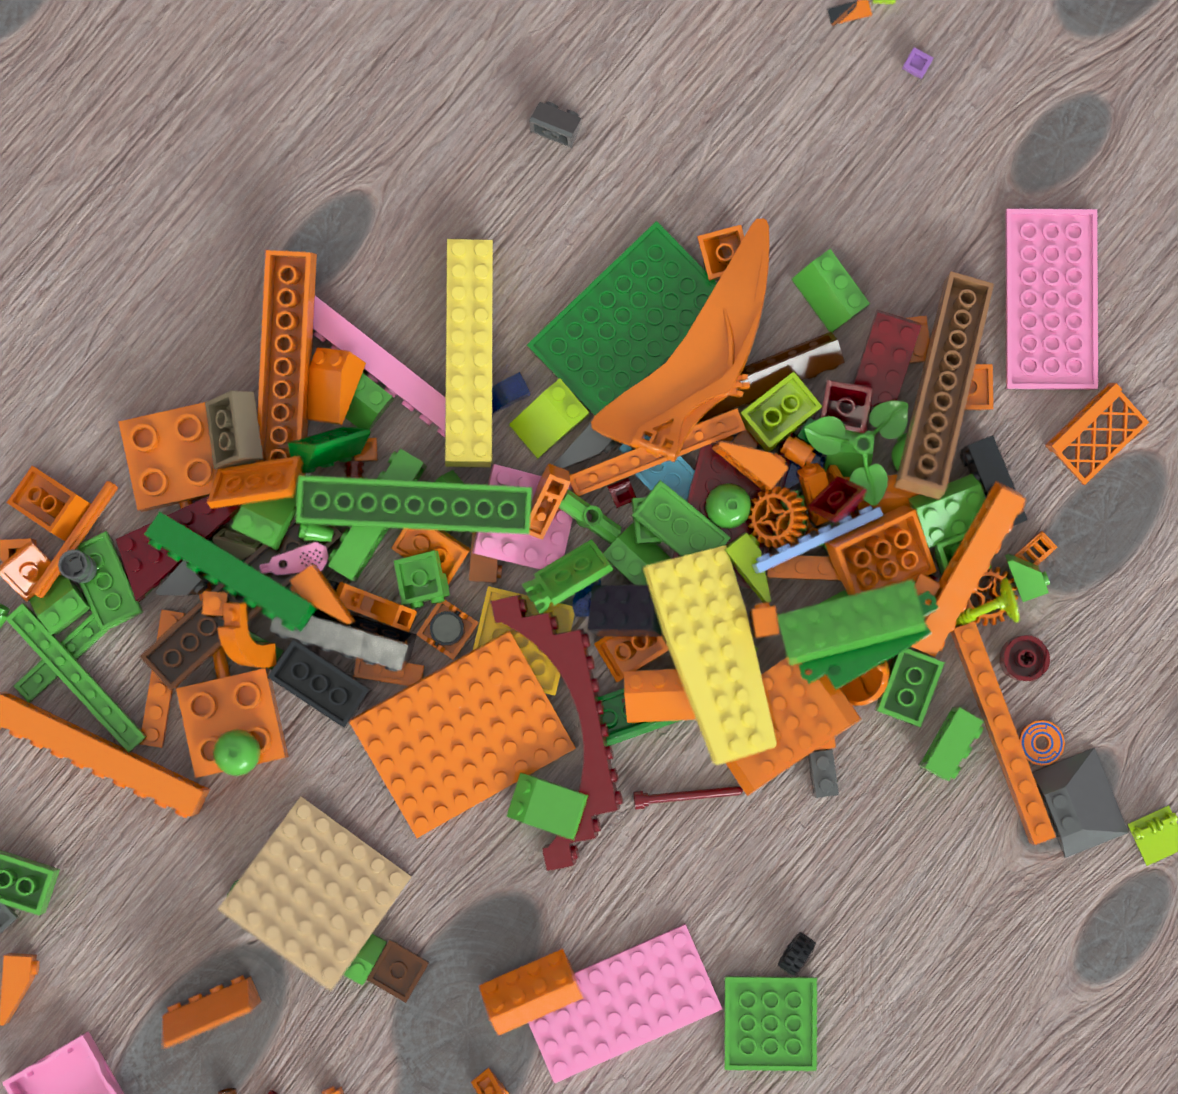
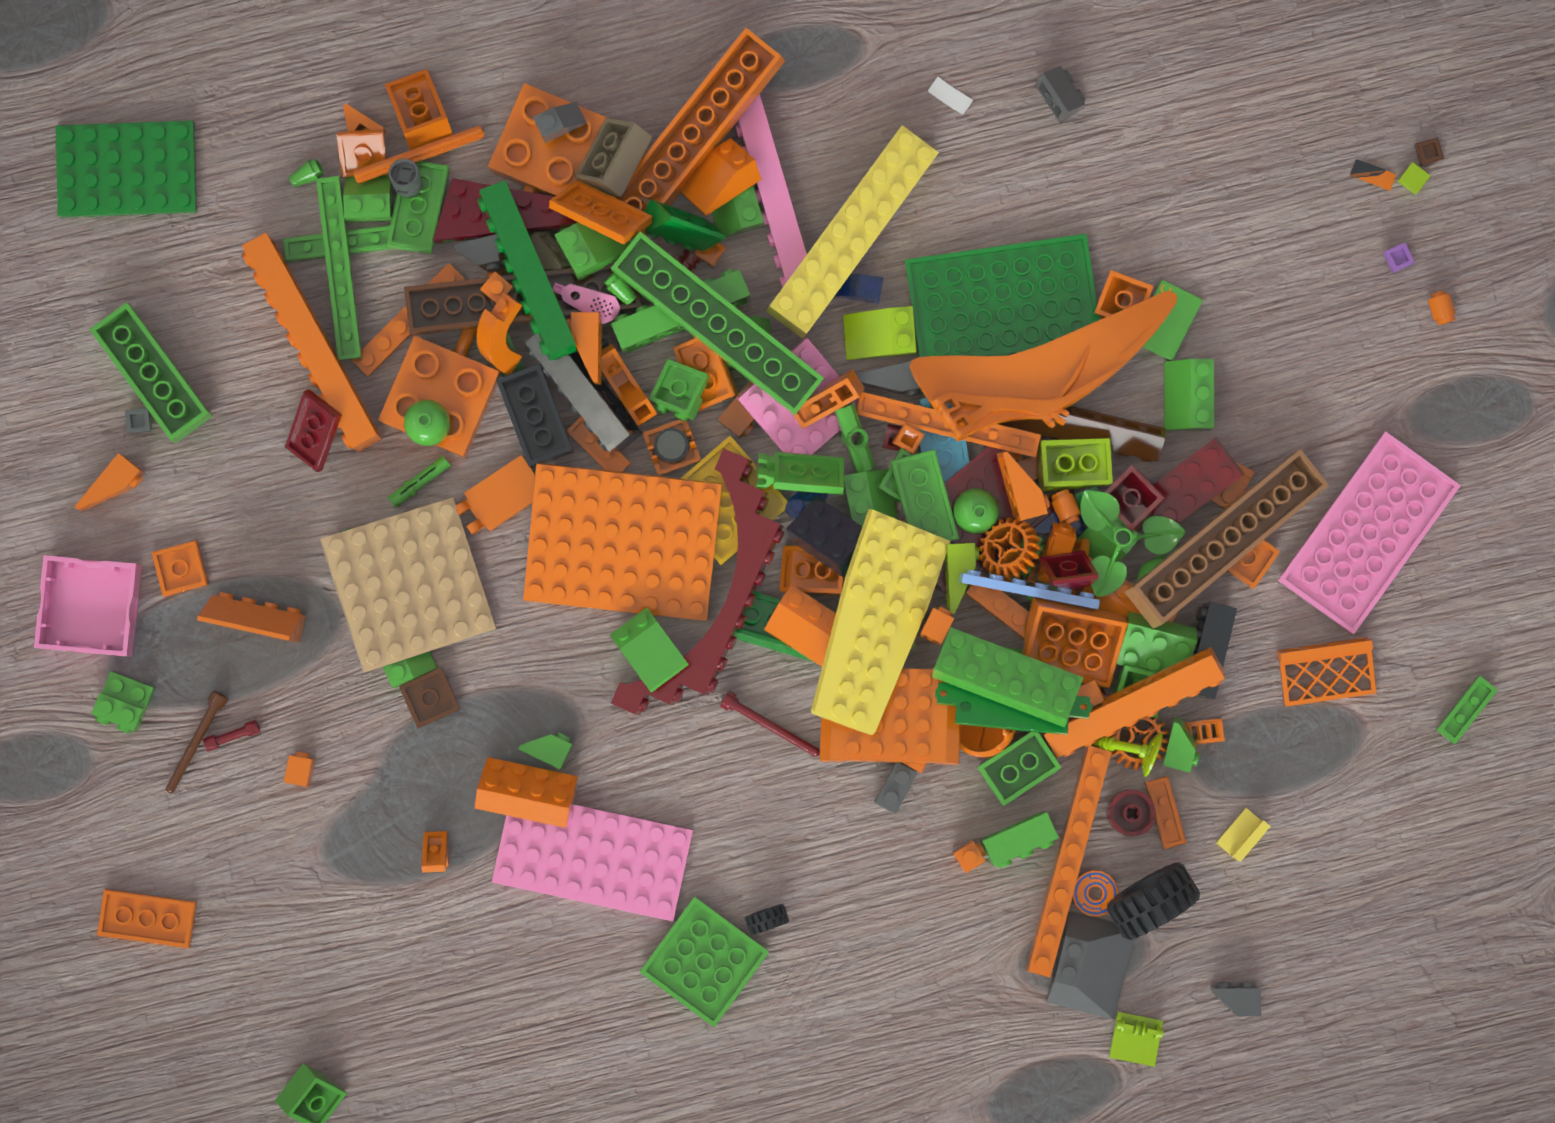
camera: 30 degrees right, 0 degrees up
none -> orange tile [151,540,209,597]
none -> dark red tile [285,389,342,472]
none -> bright green pin [387,455,451,508]
none -> orange tile [456,455,535,535]
none -> bright green slope [518,732,574,769]
none -> dark grey slope [533,102,587,143]
none -> orange slope [892,423,925,454]
none -> white sticker [928,77,973,114]
none -> orange brick [952,840,986,873]
none -> black tyre [1107,862,1200,940]
none -> bright green tile [1142,280,1203,361]
none -> orange tile [1145,776,1187,849]
none -> light yellow panel [1216,808,1271,862]
none -> orange brick [1427,290,1456,326]

